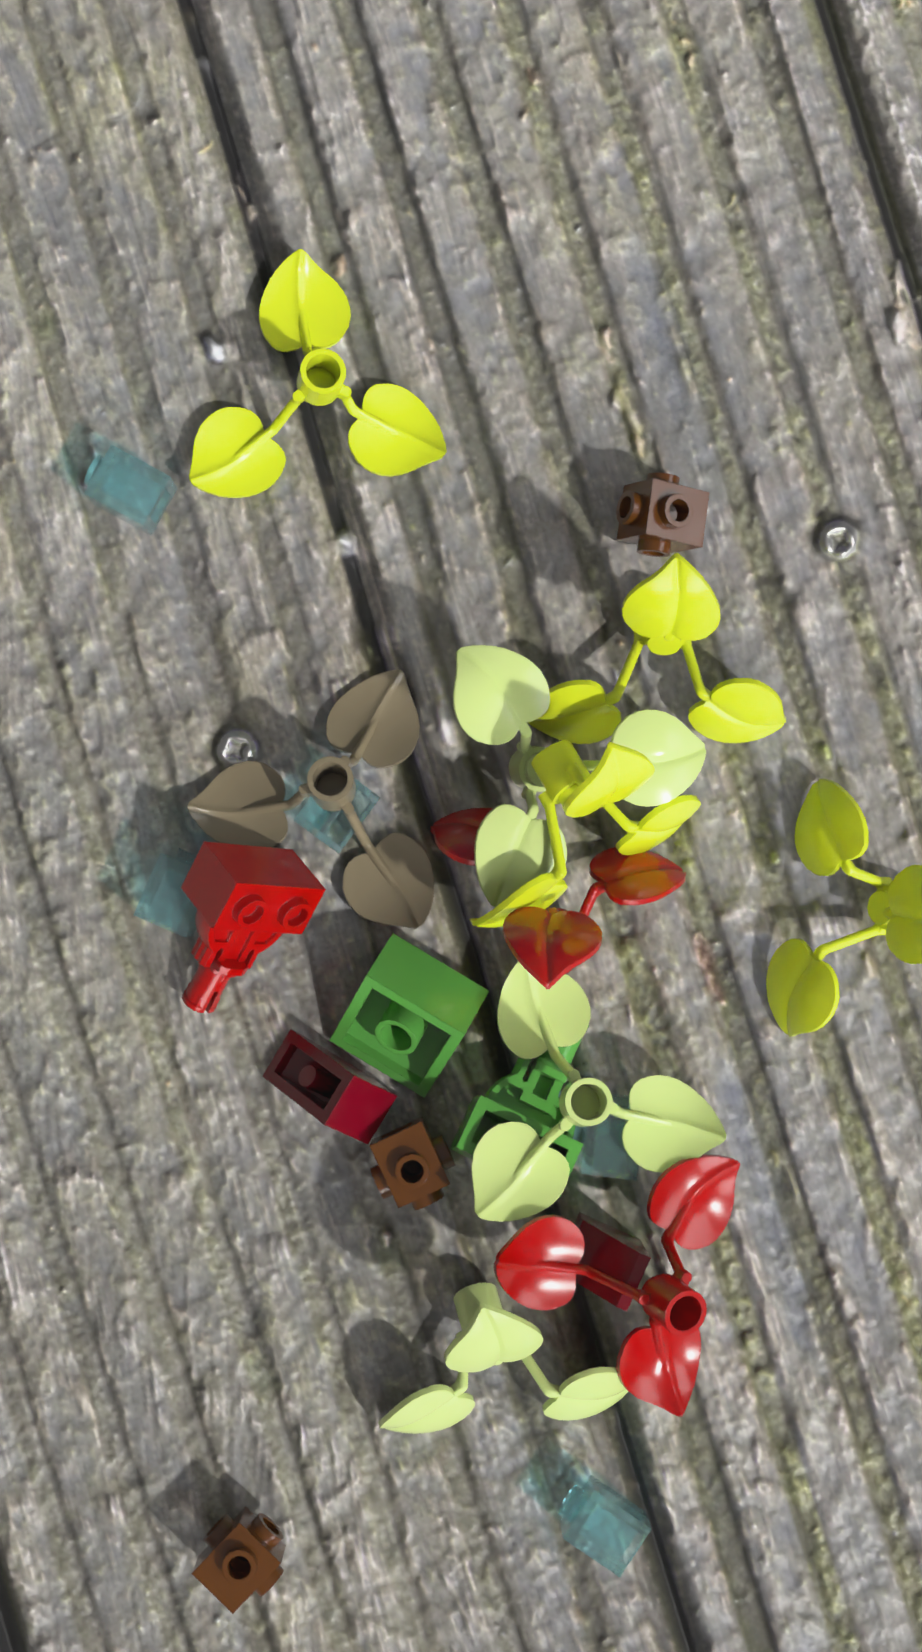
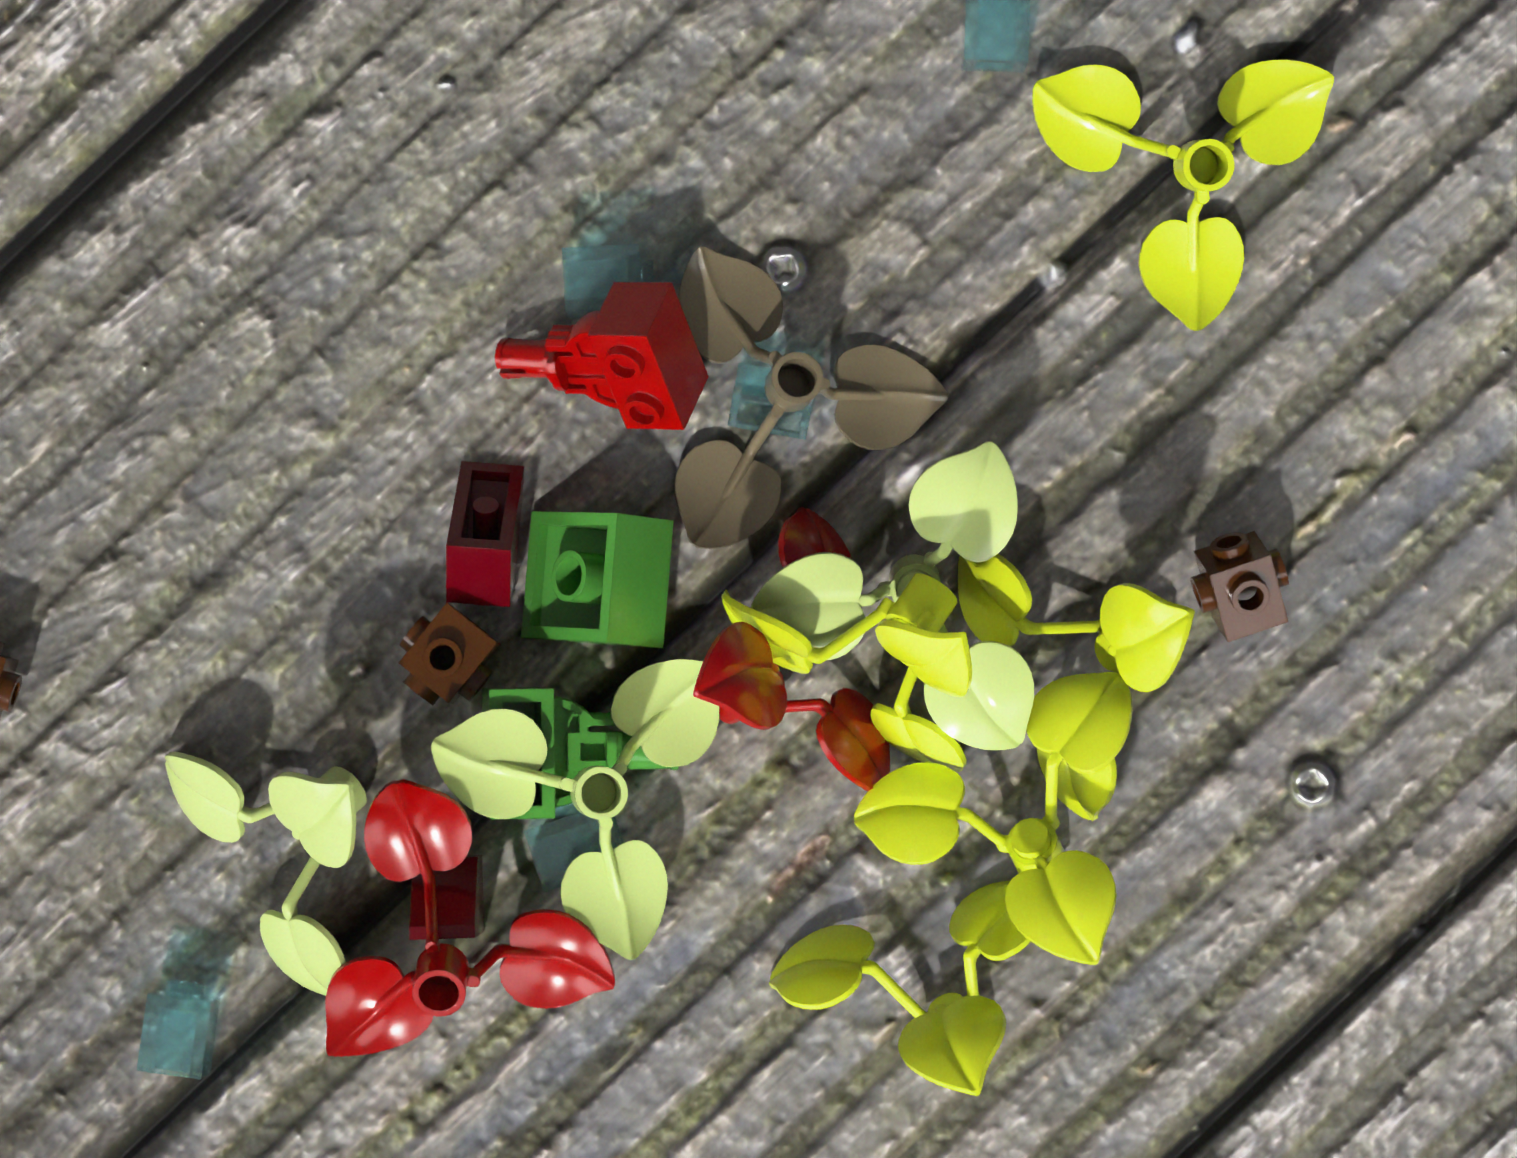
camera: 70 degrees right, 0 degrees up
none -> neon yellow plant [854,672,1133,965]

